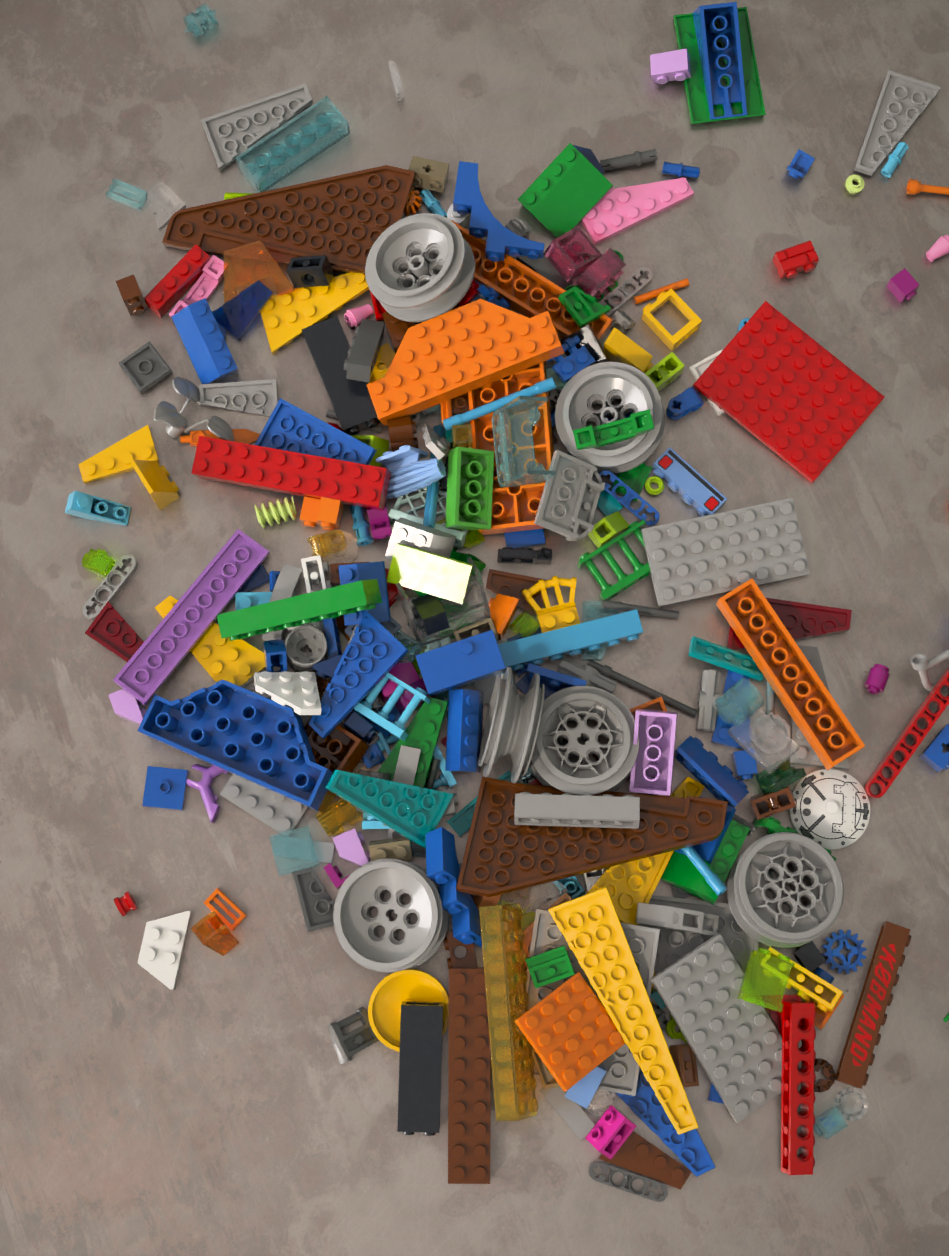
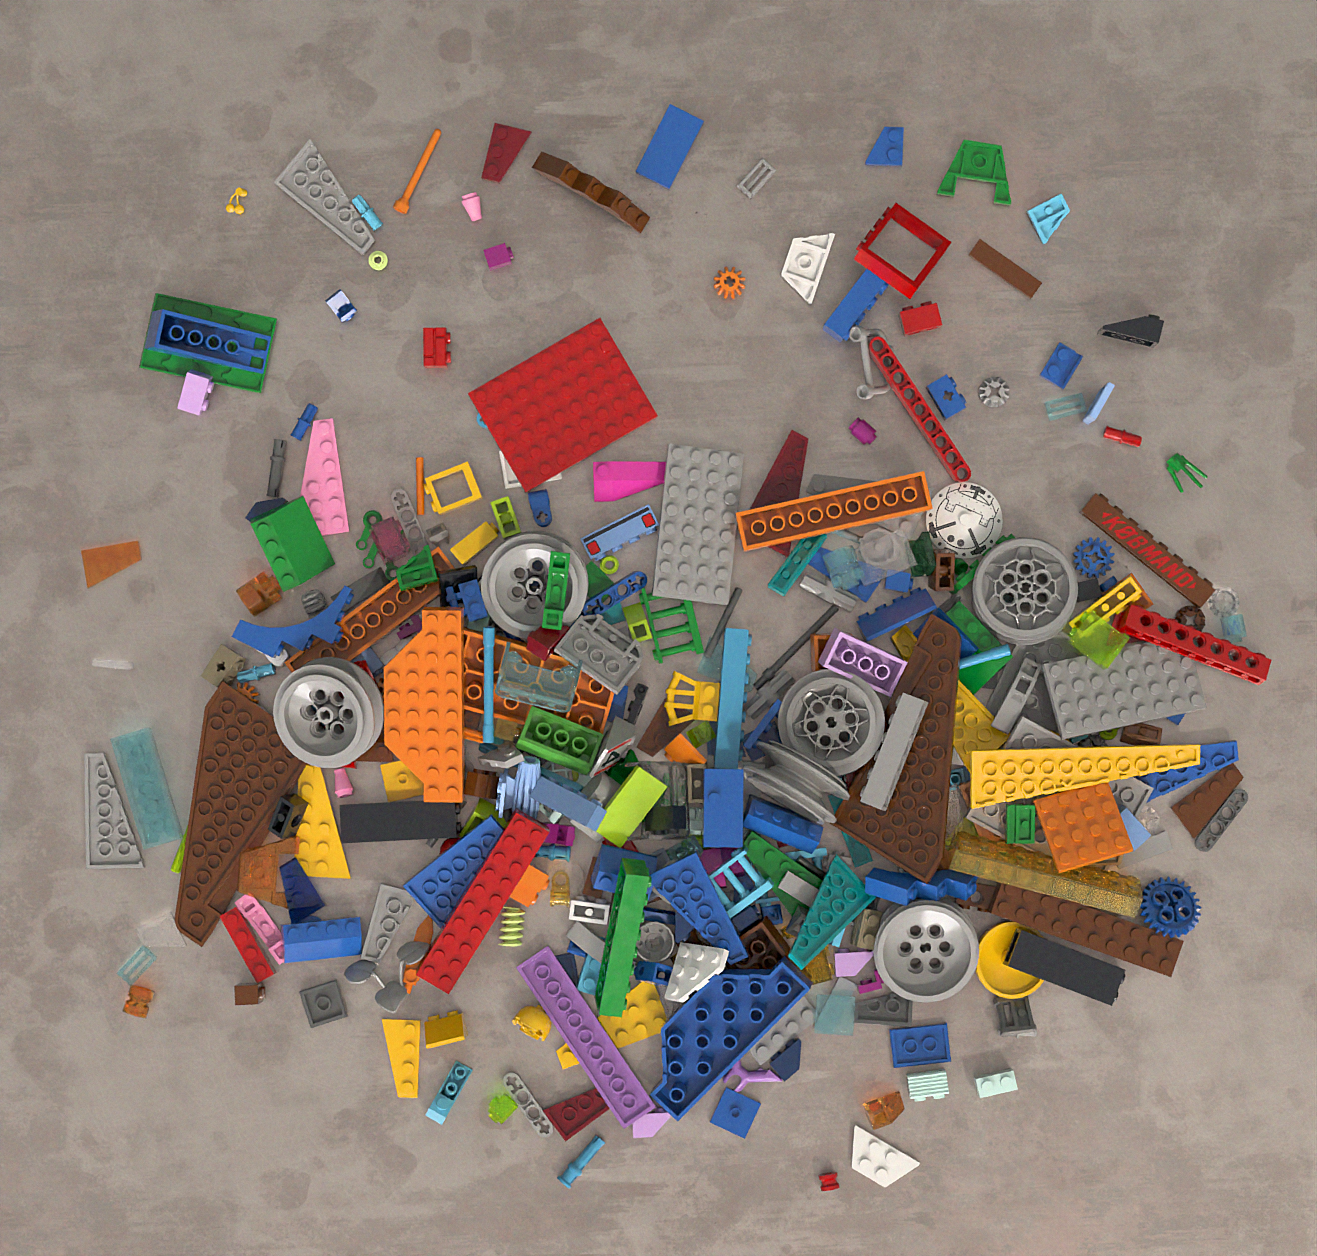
camera: 70 degrees left, 10 degrees up
orange tile [203,888,247,931] -> none
dark grey brick [344,319,385,382] -> none
blue plate [478,284,511,311] -> none
clear pink brick [544,226,602,282] -> none
dark pink brick [585,1105,637,1159] -> none
none -> clear orange wing [81,541,142,589]
none -> clear orange wheel [122,985,155,1018]
none -> yellow piece [226,187,247,214]
none -> clear orange gear [236,571,282,617]
none -> yellow cylinder [512,1005,551,1041]
none -> dark red slope [526,626,570,661]
none -> medium blue brick [529,776,607,832]
none -> dark azure pin [557,1135,605,1189]
none -> light grey slope [589,716,637,778]
none -> dark pink wedge [593,461,666,502]
none -> dark blue slope [769,1037,801,1082]
none -> blue tile [889,1023,951,1068]
none -> light aqua brick [906,1069,949,1102]
none -> green hinge [954,558,968,575]
none -> light aqua brick [974,1068,1018,1098]
none -> blue gear [1139,877,1201,938]

